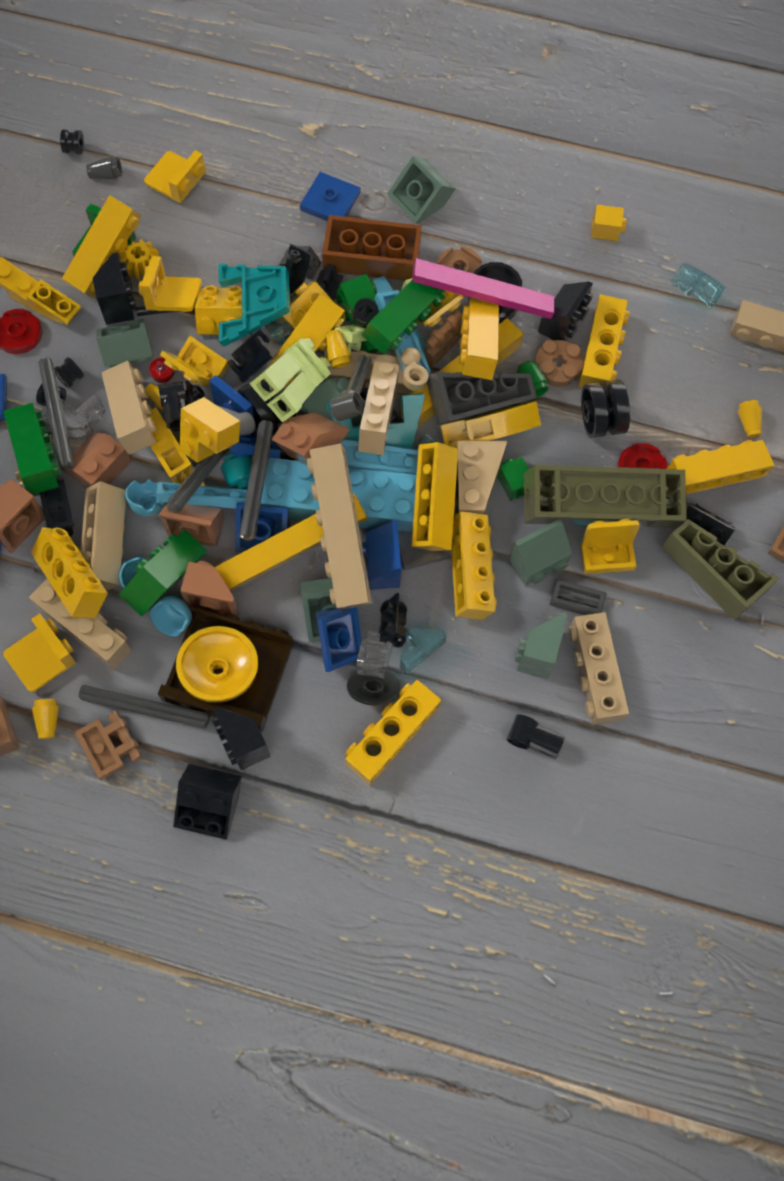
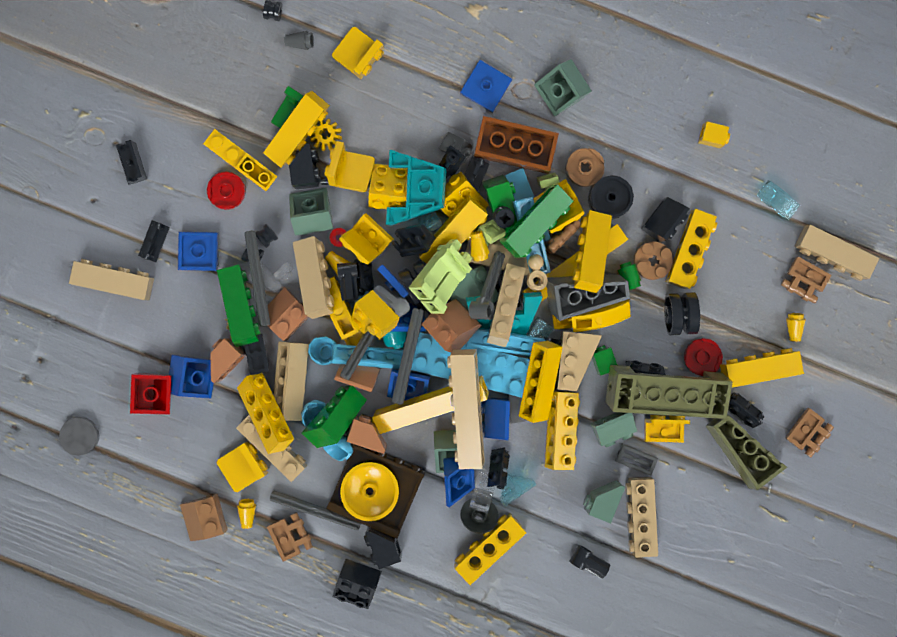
camera: 10 degrees right, 20 degrees up
tile [412,258,554,319] -> none
none -> medium nougat plate [781,257,832,303]

